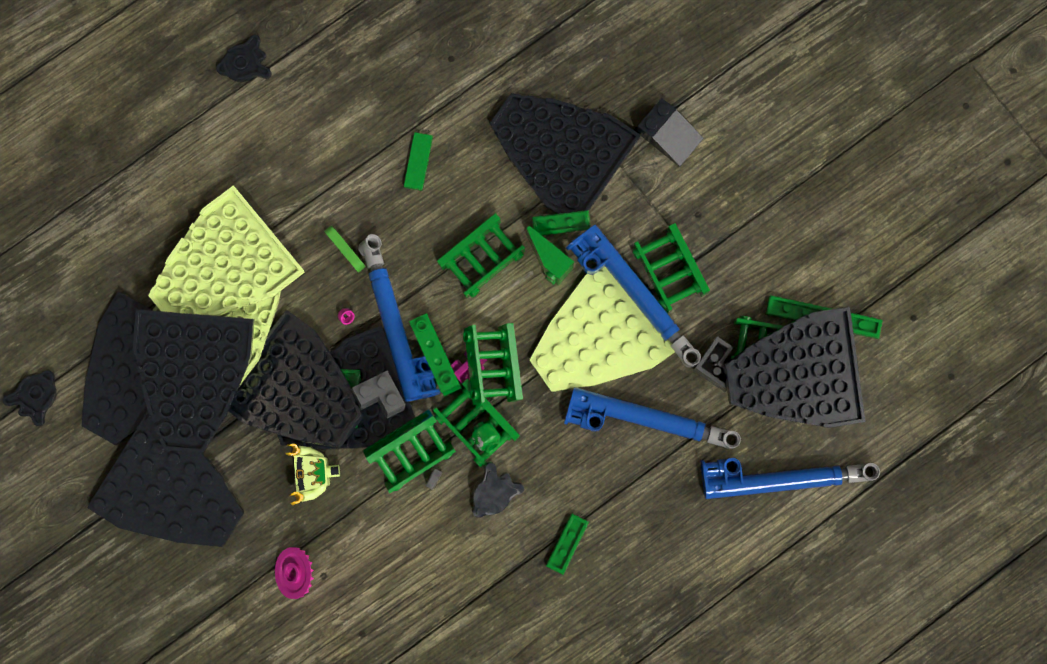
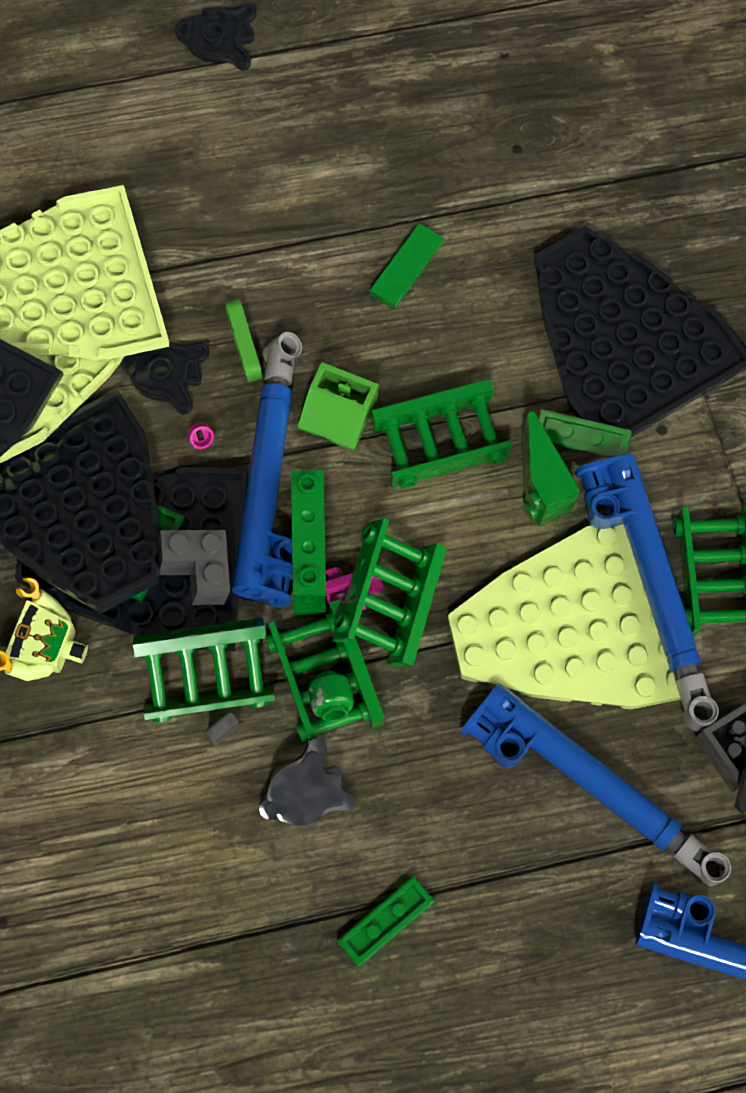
camera: 15 degrees right, 10 degrees down
none -> black tile [120,342,210,415]
none -> bright green slope [297,362,379,451]

